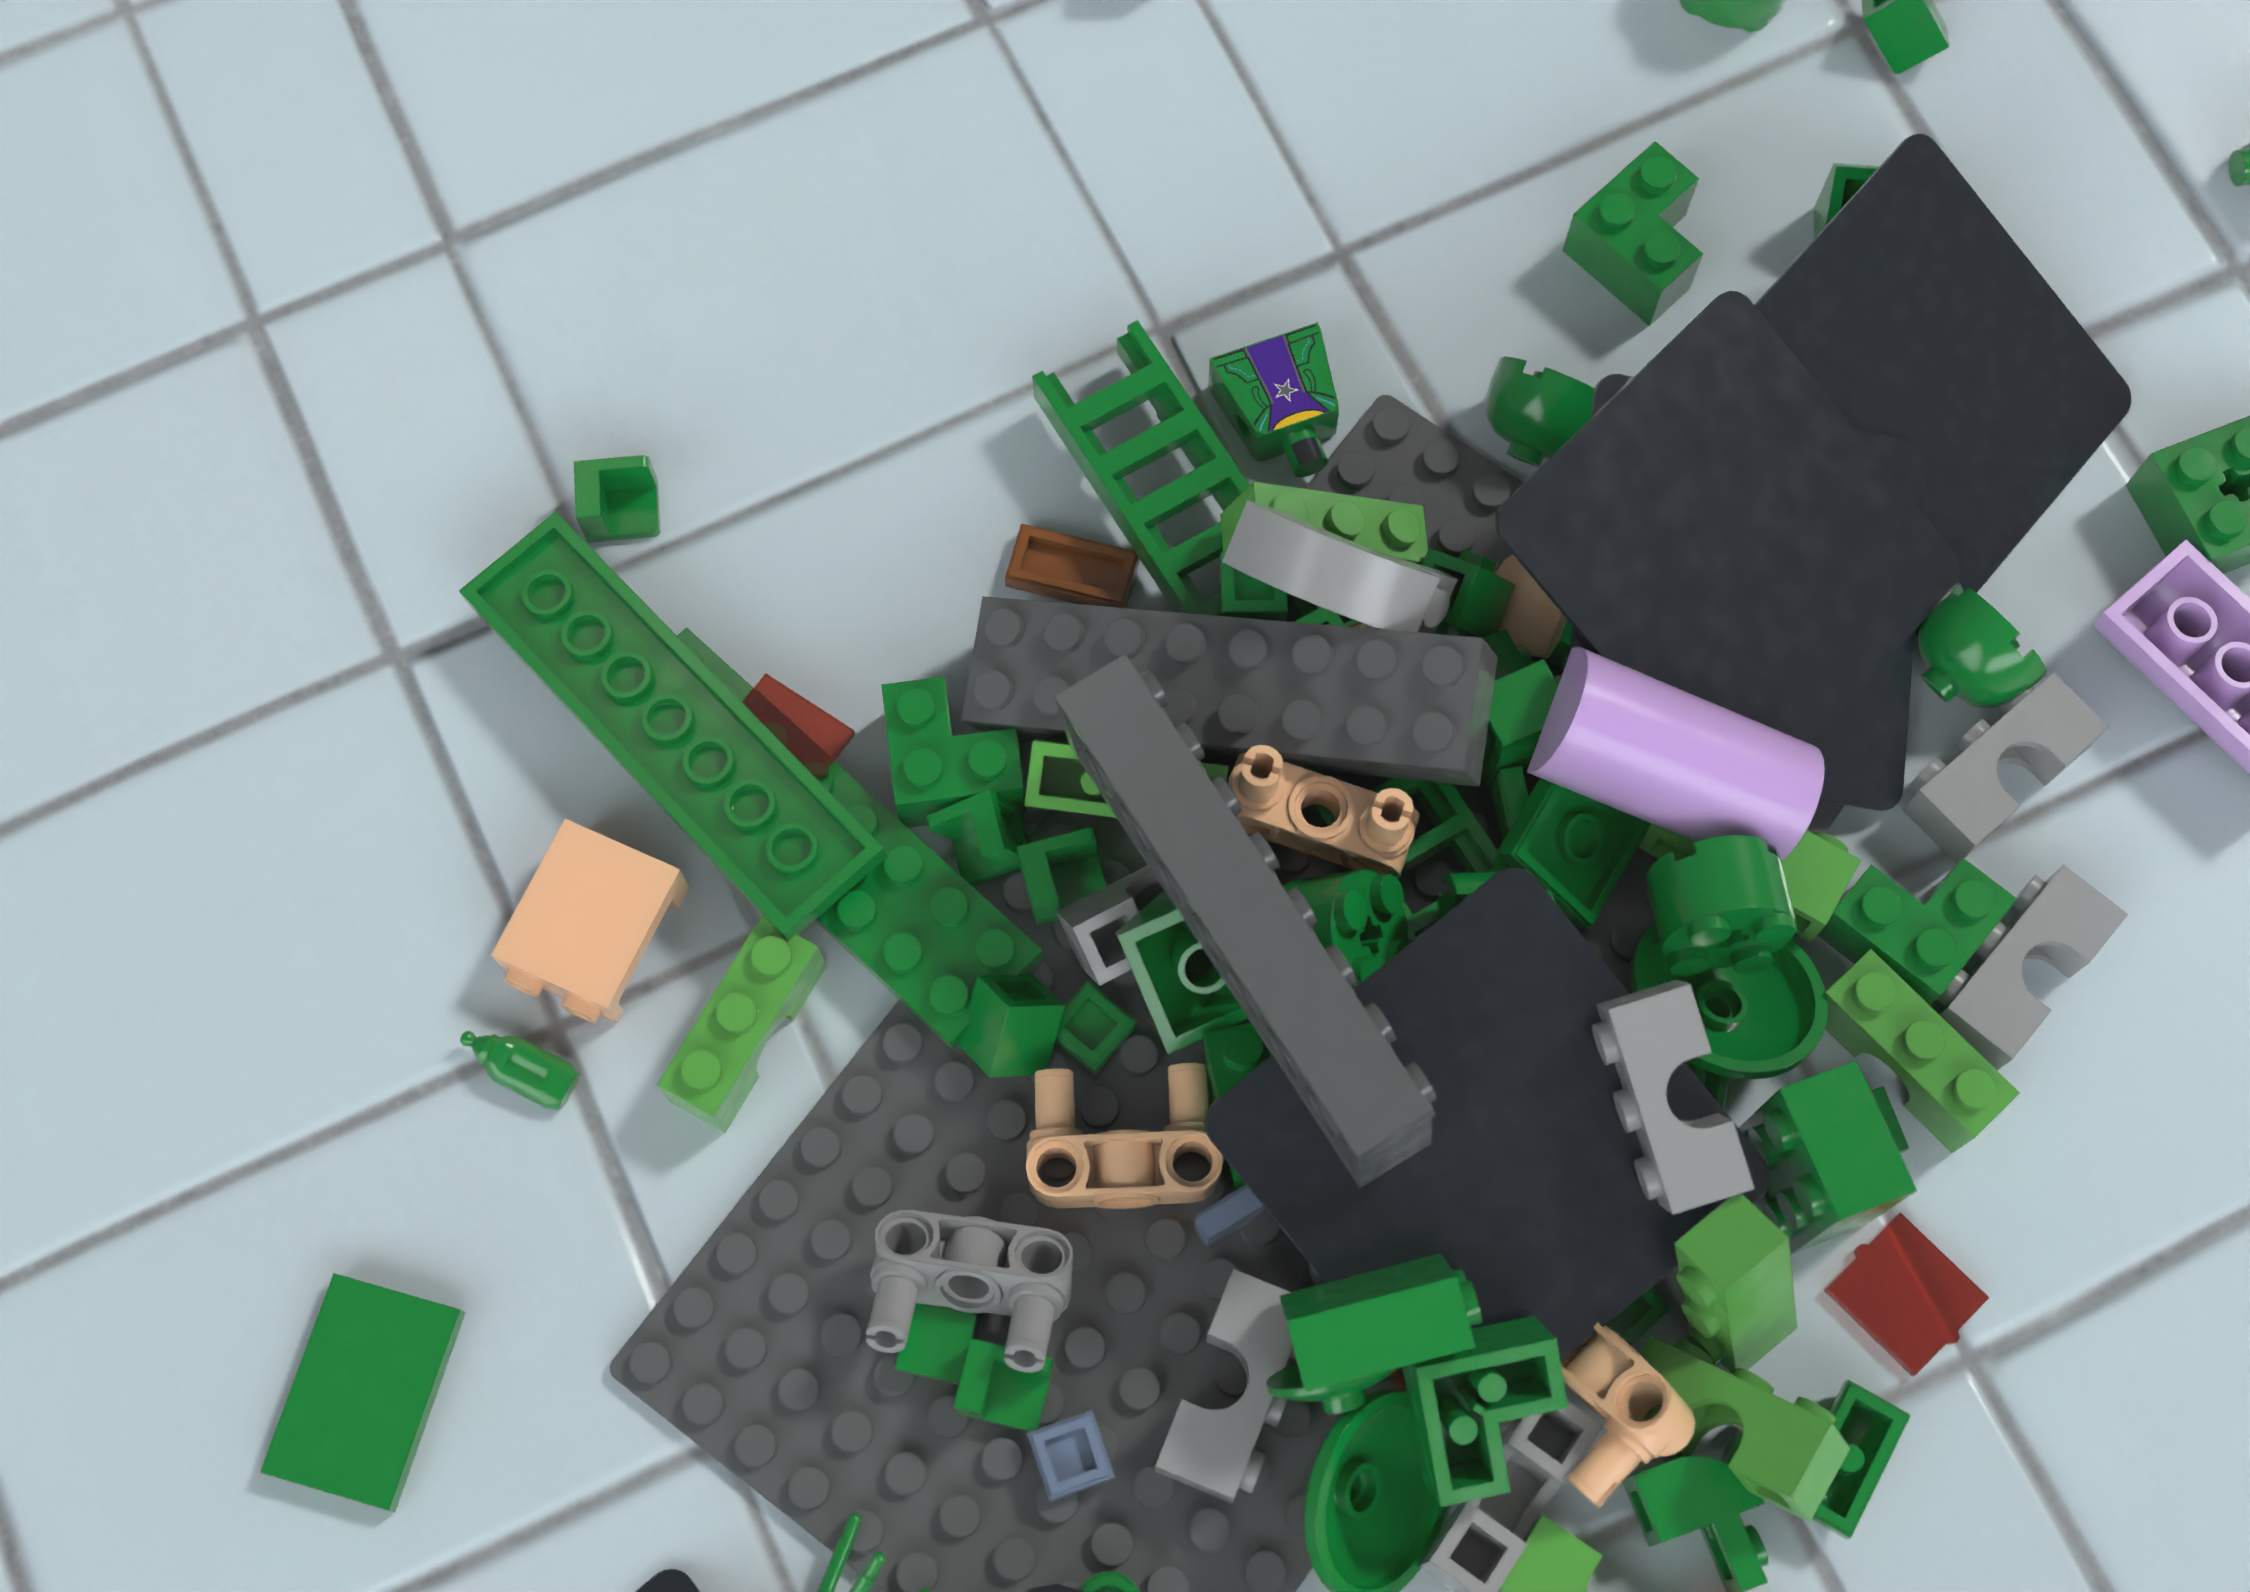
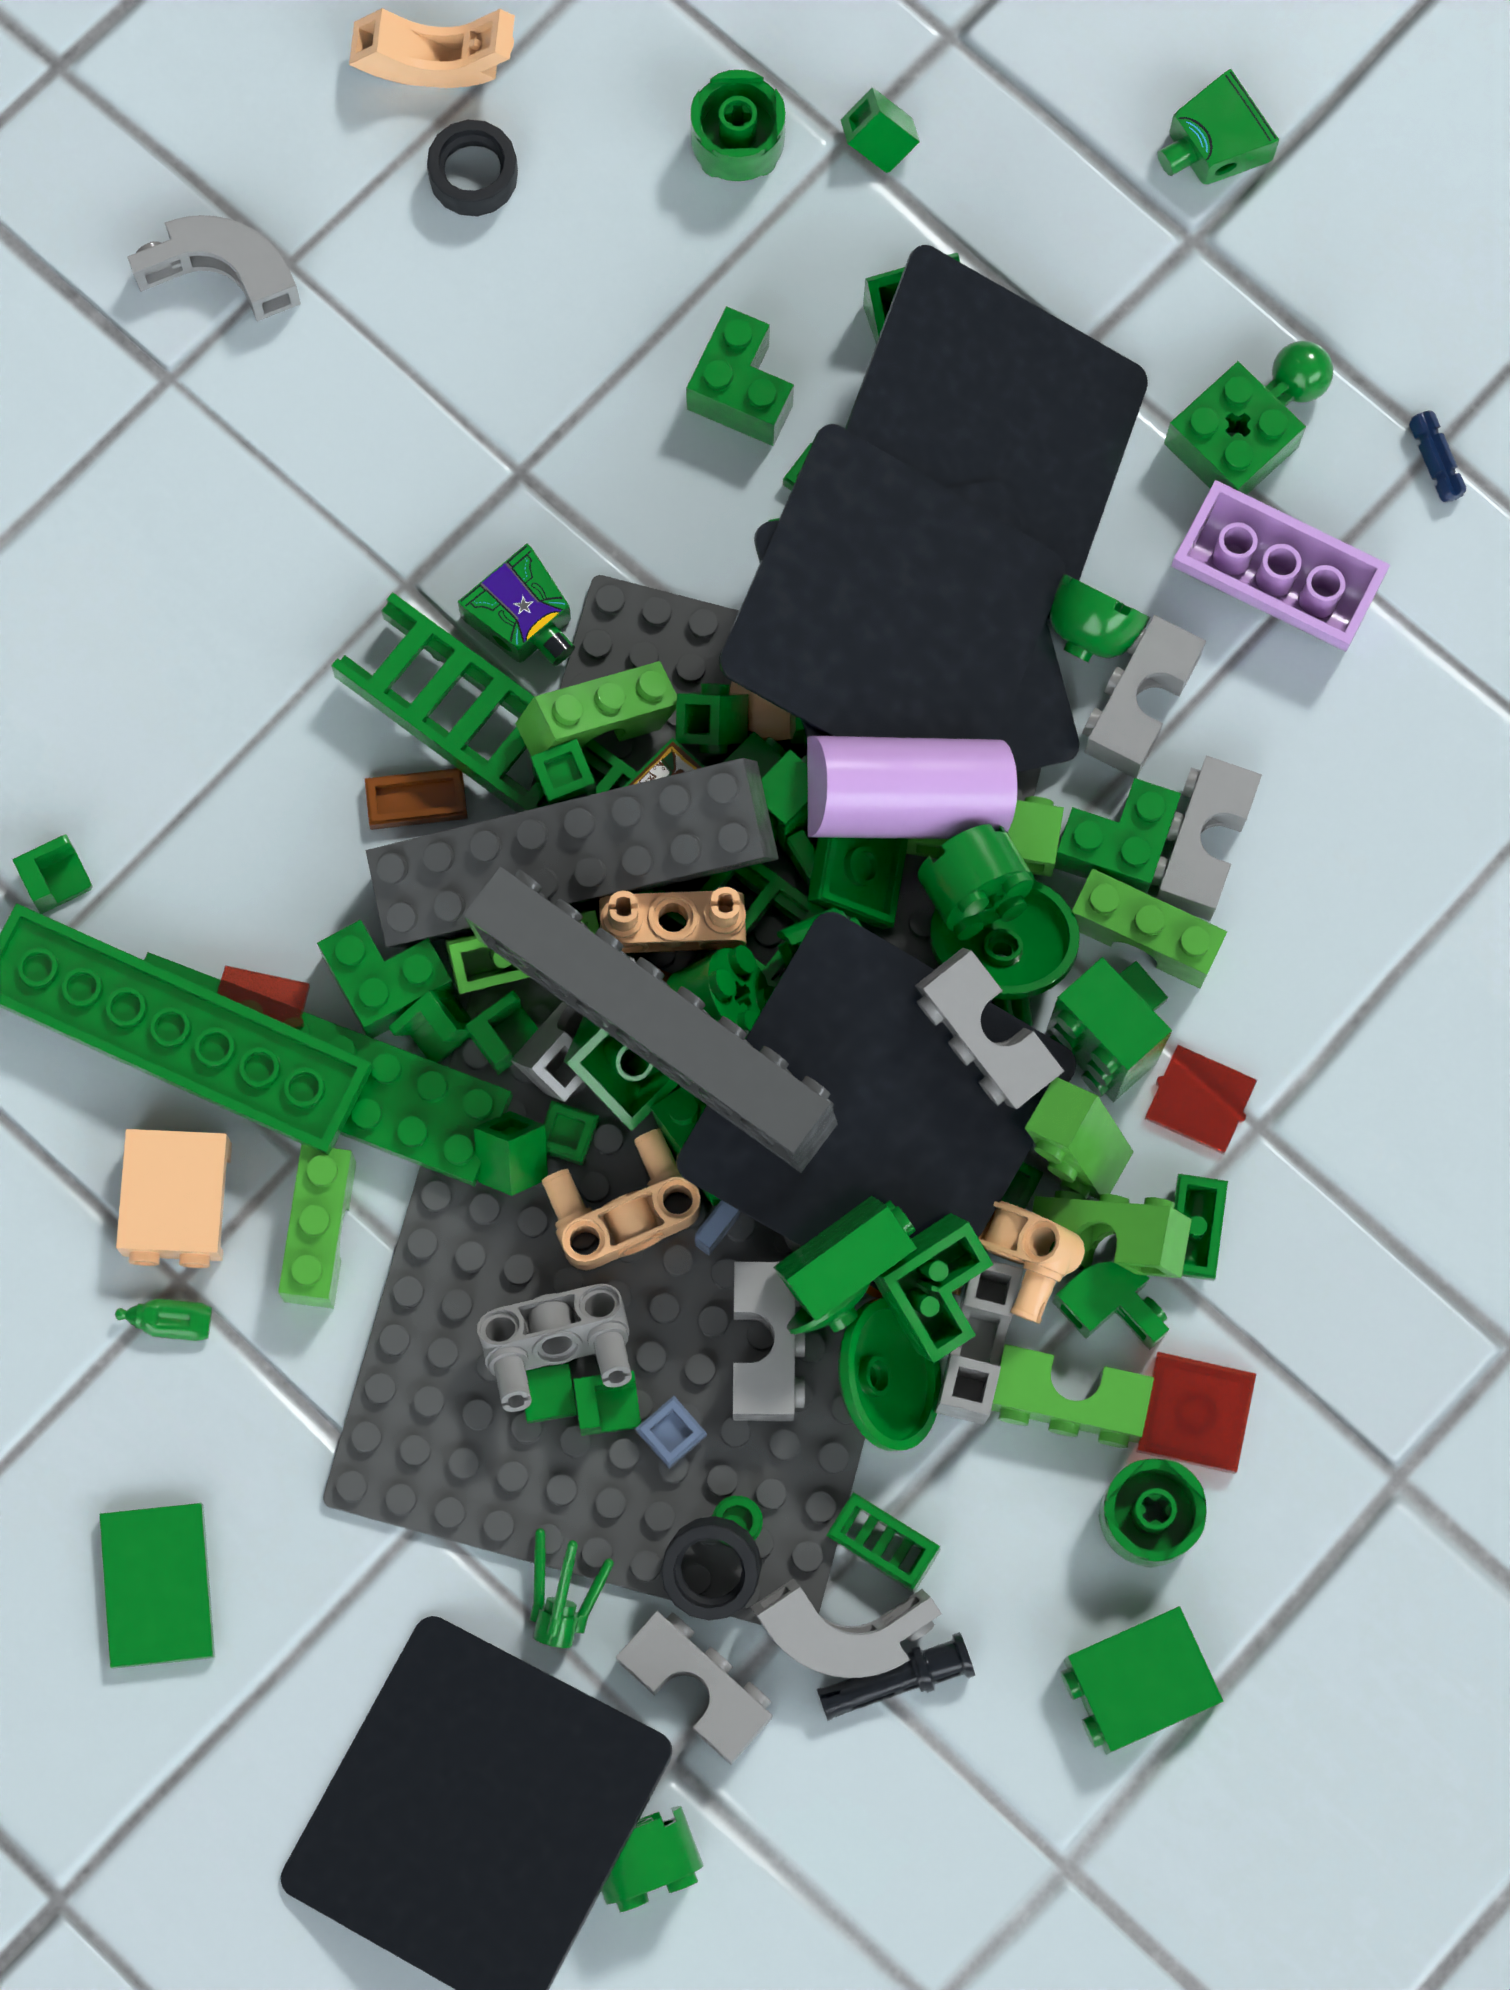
camera: 25 degrees left, 5 degrees up
light grey arch [1222,500,1457,634] -> none
green cylinder [1486,356,1594,468] -> none

